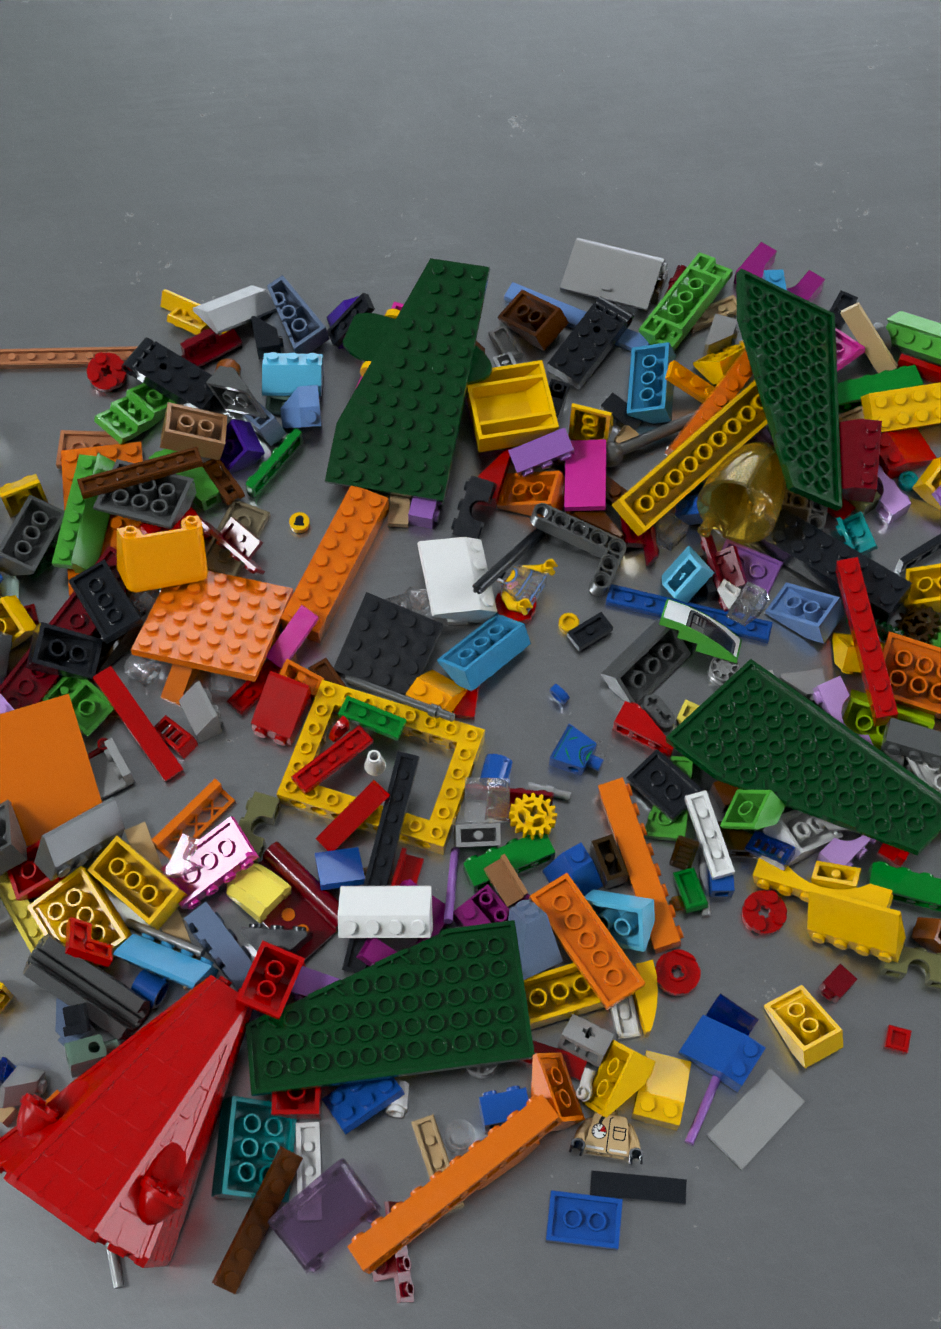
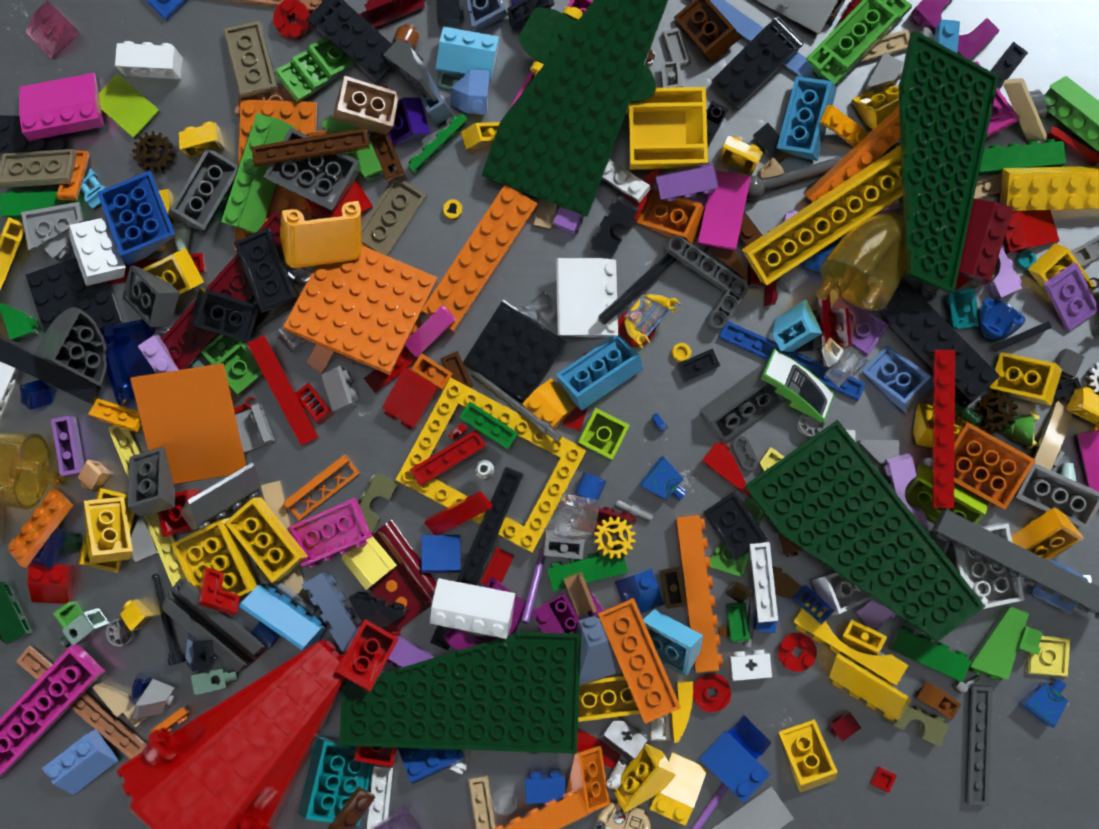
camera: 10 degrees right, 20 degrees up
clear slope [163,834,203,878] -> none
bracket [200,517,266,574] -> none
bright green slope [720,789,785,830] -> none
none -> black piece [152,574,184,666]
none -> dark tan tile [223,20,278,98]
none -> yellow slope [461,122,500,150]
none -> lime brick [578,408,630,461]
none -> white plate [602,160,651,203]
none -> white brick [729,649,772,681]
none -> blue hair [980,298,1026,341]

